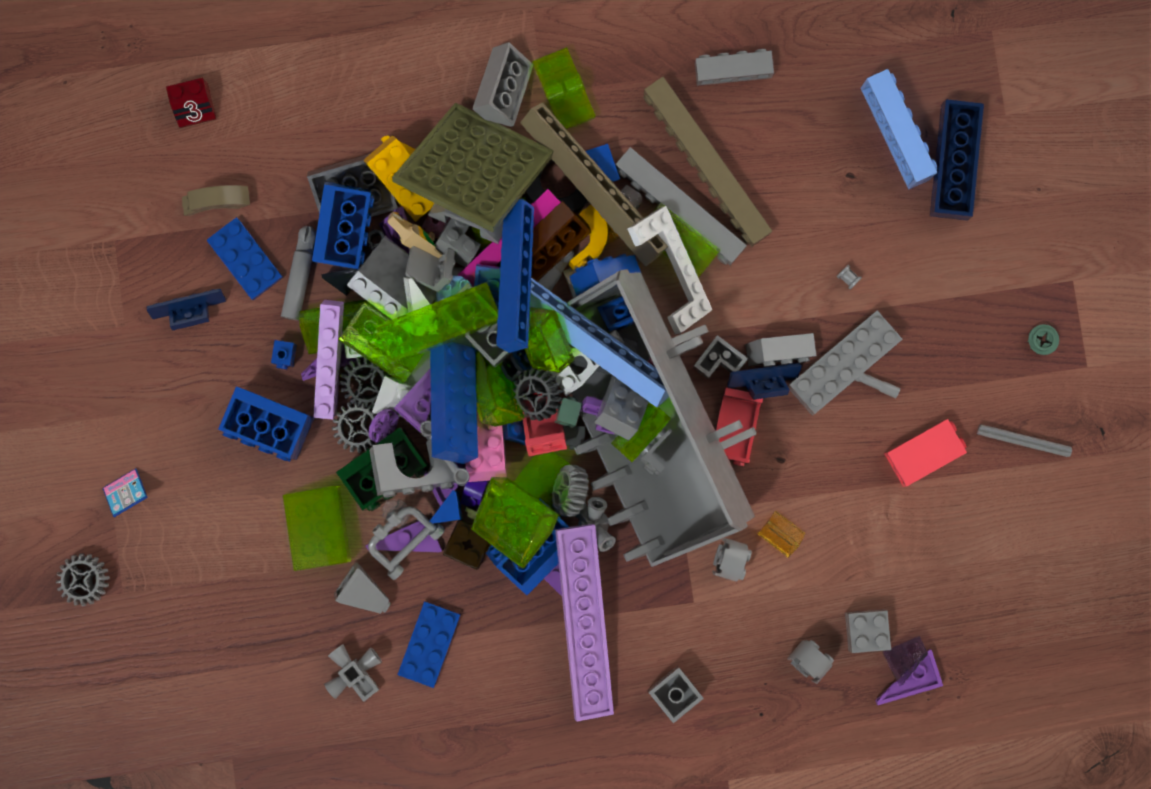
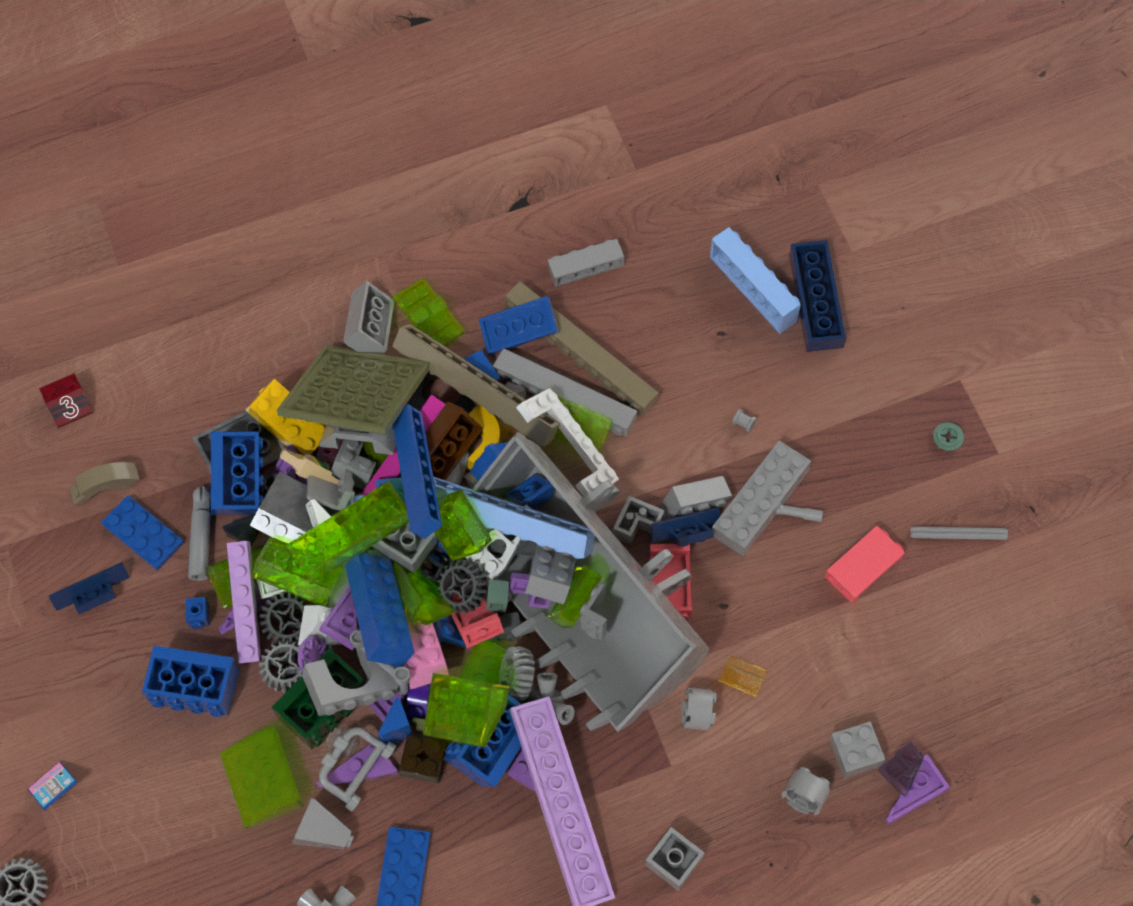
camera: 15 degrees left, 20 degrees down
none -> blue plate [479,296,559,355]

